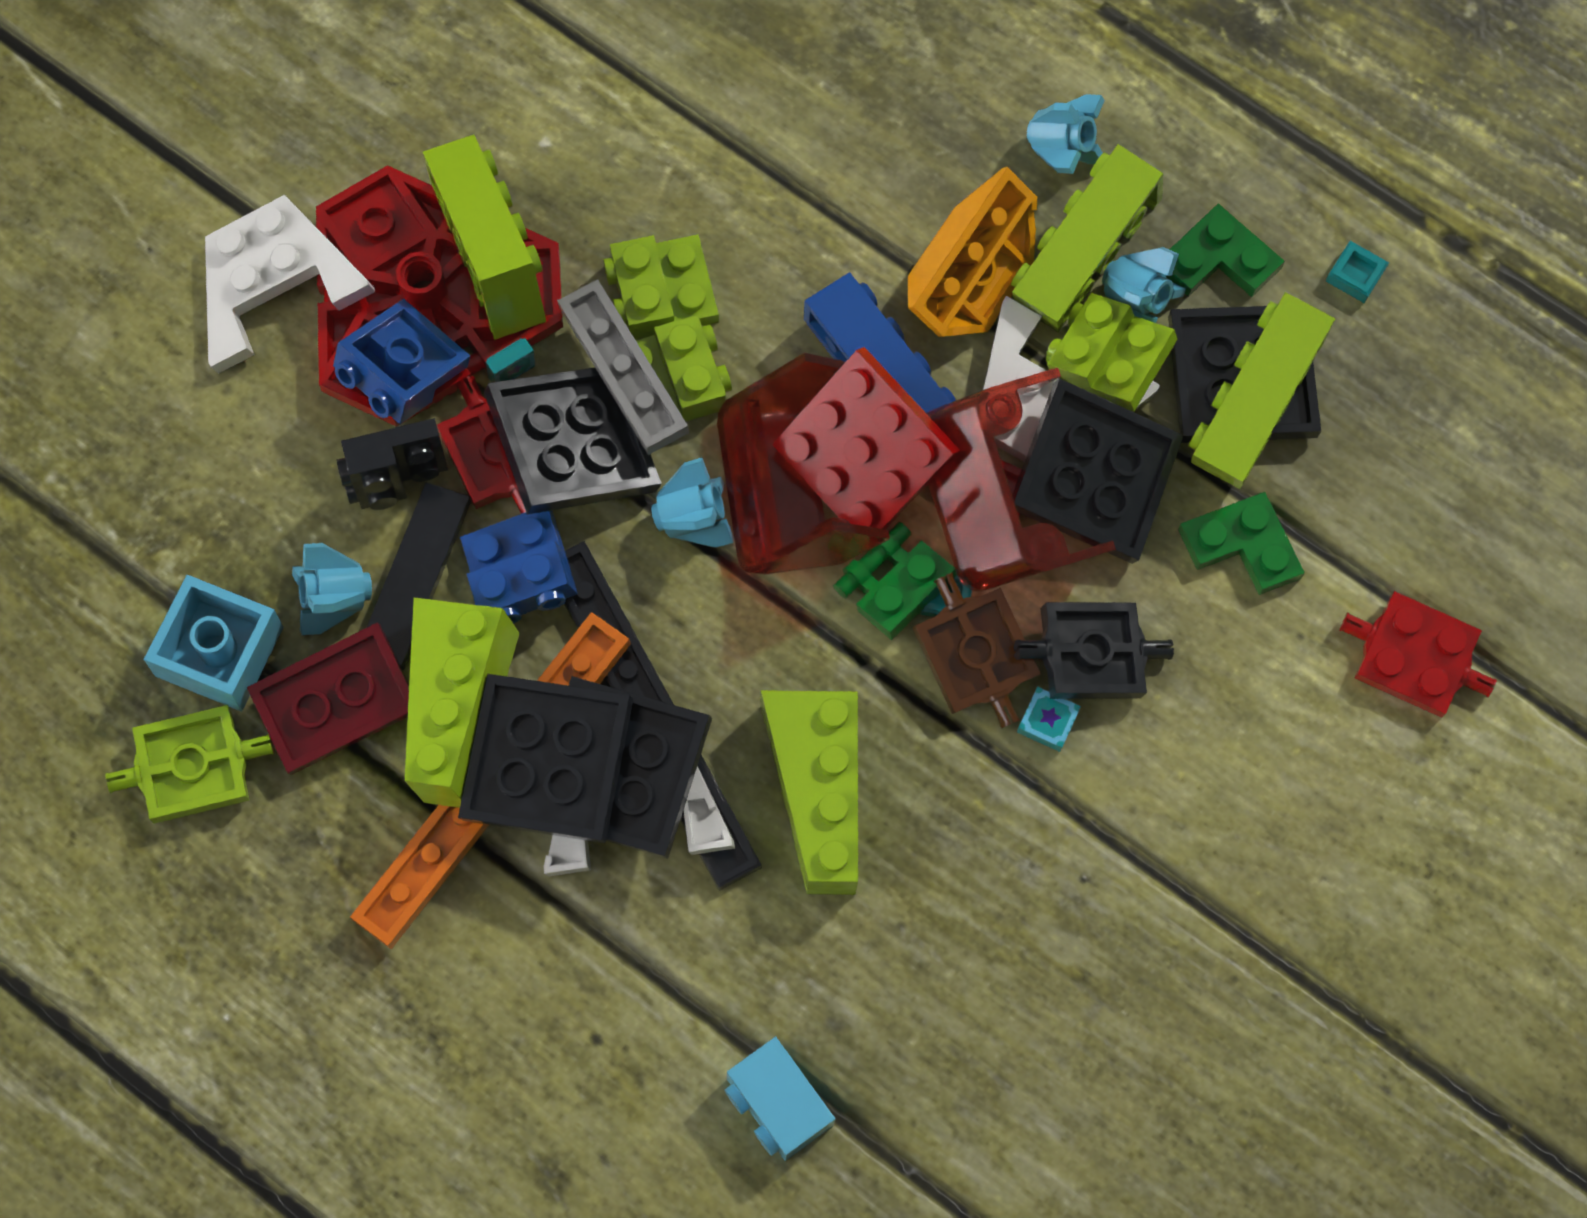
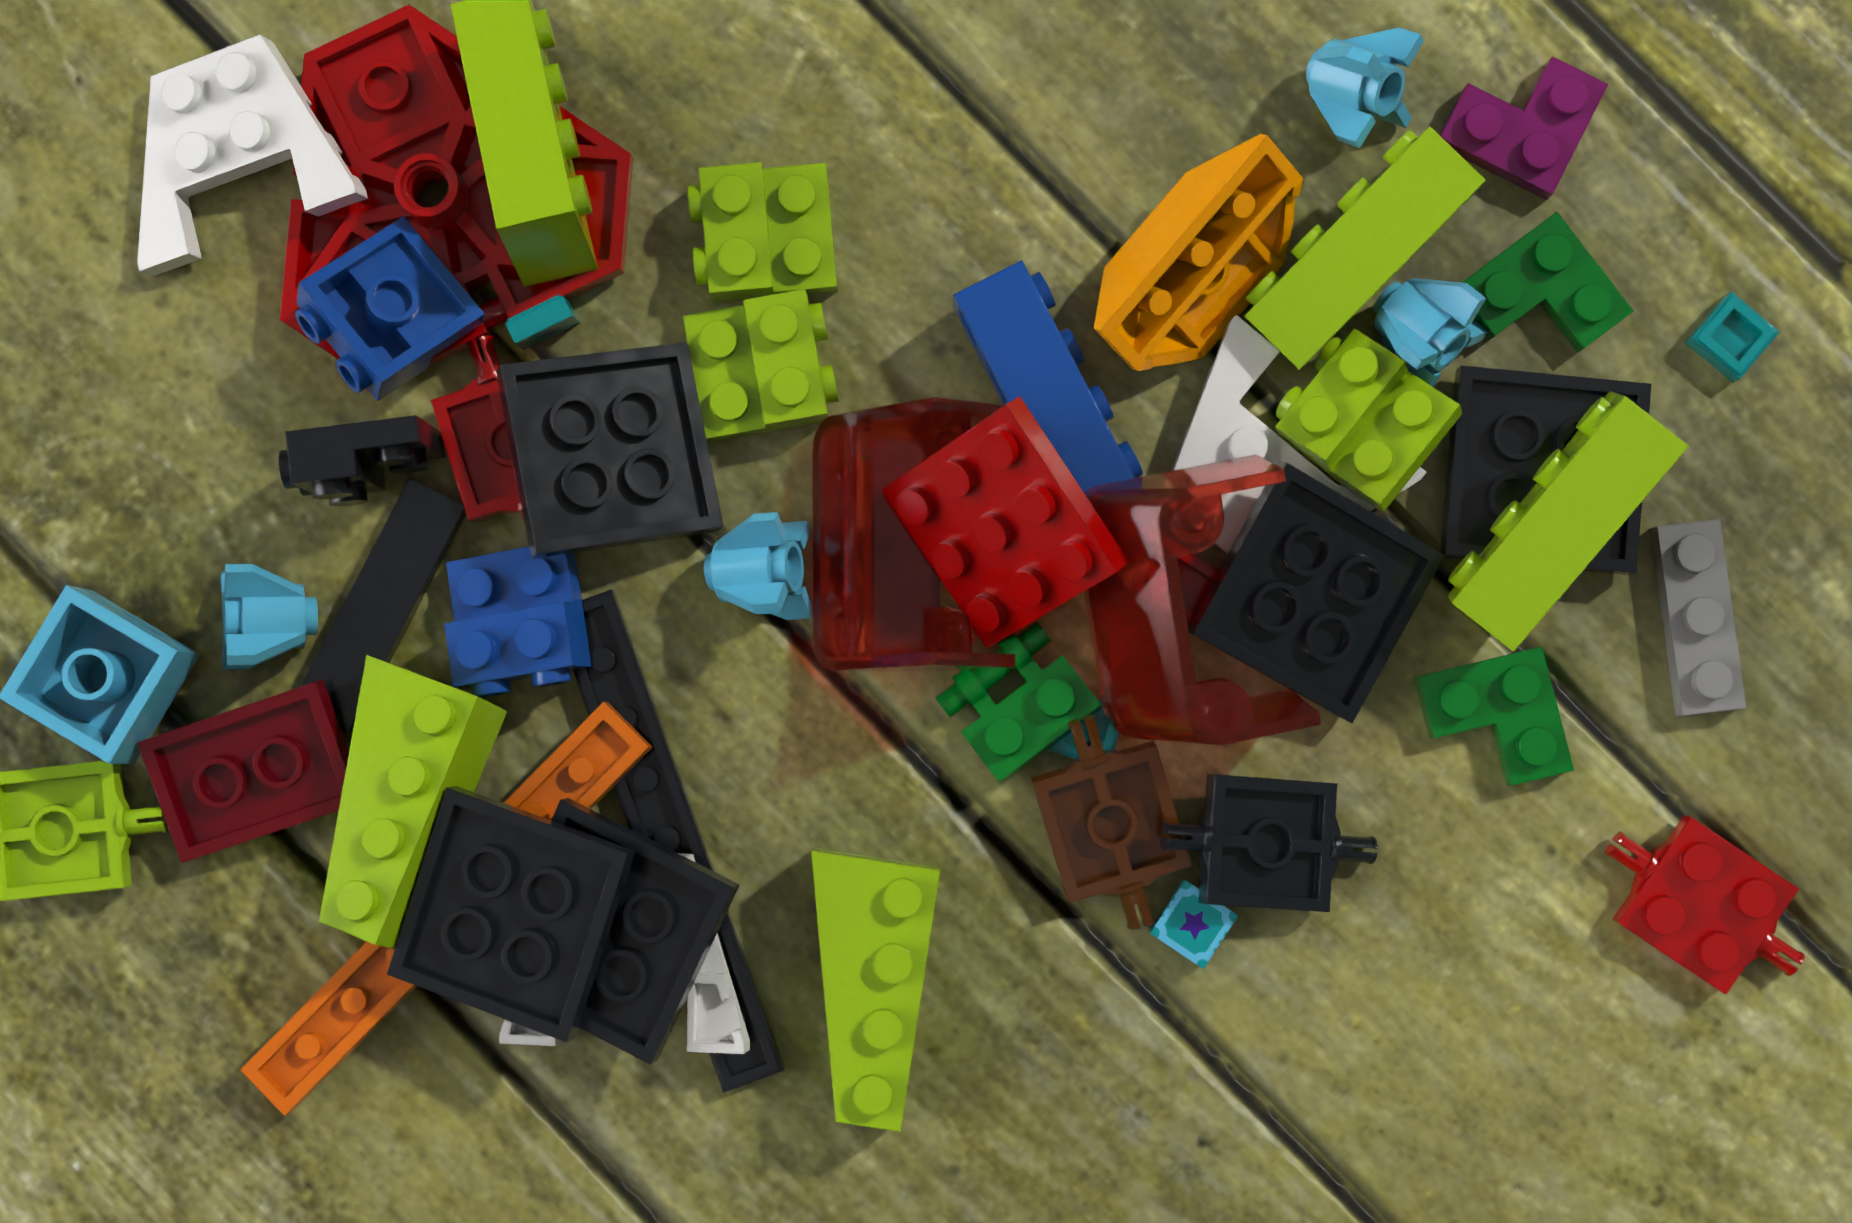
camera: 15 degrees right, 15 degrees up
light grey plate [557,279,689,455] -> none
none -> magenta plate [1440,56,1608,200]
none -> light grey plate [1650,519,1746,716]

